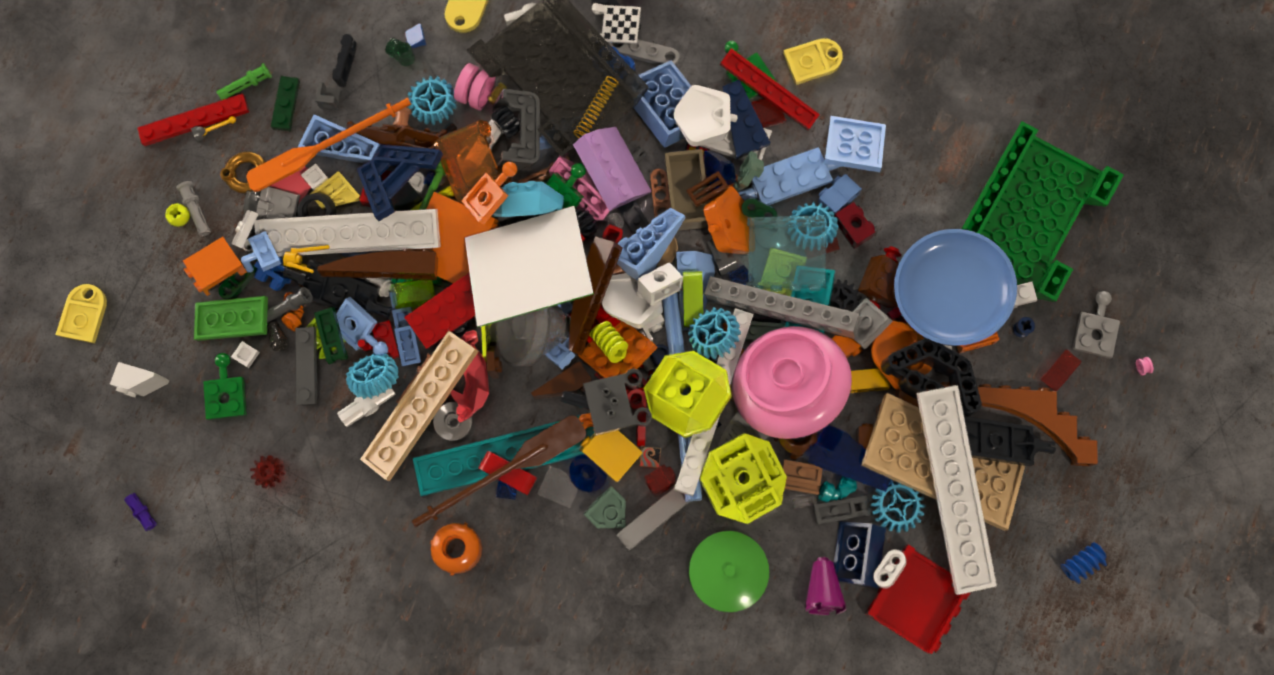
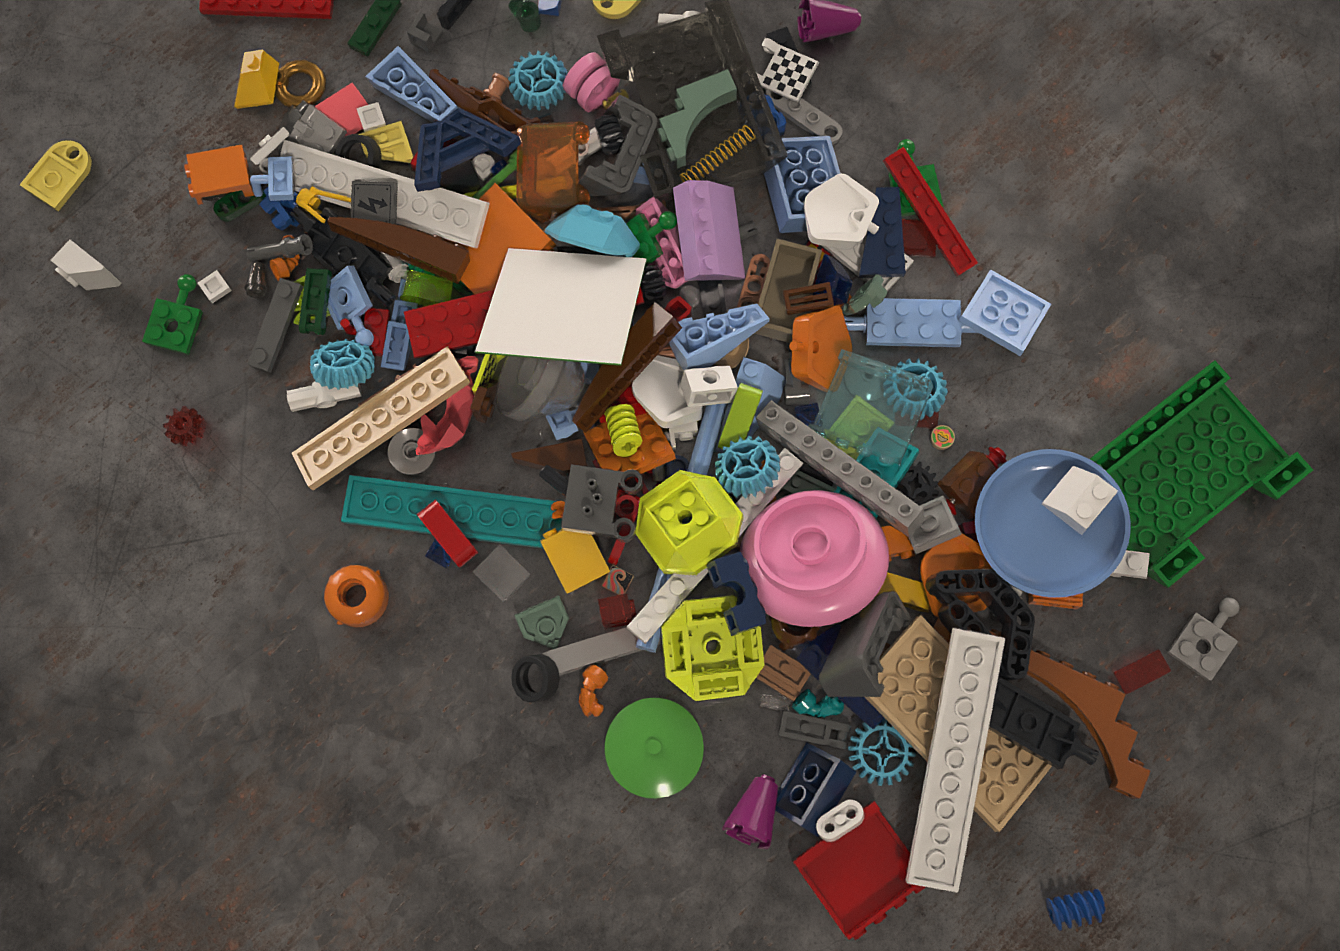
camera: 20 degrees right, 0 degrees up
dark purple pin [124,493,157,532] -> none
neon yellow piece [165,203,190,227] -> none
light grey pin [176,181,211,237] -> none
hinge [191,116,236,142] -> none
bright green tile [194,296,268,341] -> none
orange piece [246,98,412,192] -> none
reddish brown piece [412,415,586,528] -> none
orange plate [462,162,517,225] -> none
clear blue dish [569,454,607,492] -> none
dark green plate [742,198,778,226] -> none
light yellow tile [783,38,843,85] -> none
medium blue brick [818,174,862,215] -> none
dark red brick [834,202,875,249] -> none
dark blue bush [1013,317,1035,338] -> none
bright pink bush [1136,357,1154,376] -> none
none -> yellow slope [234,50,279,109]
none -> dark grey tile [351,181,398,224]
none -> black tyre [511,654,560,703]
none -> orange arm [578,664,608,717]
none -> sand green arch [657,69,737,169]
none -> dark blue arch [706,552,767,636]
none -> dark grey windscreen [819,591,913,697]
none -> tile [930,425,955,450]
none -> white slope [1042,466,1118,535]

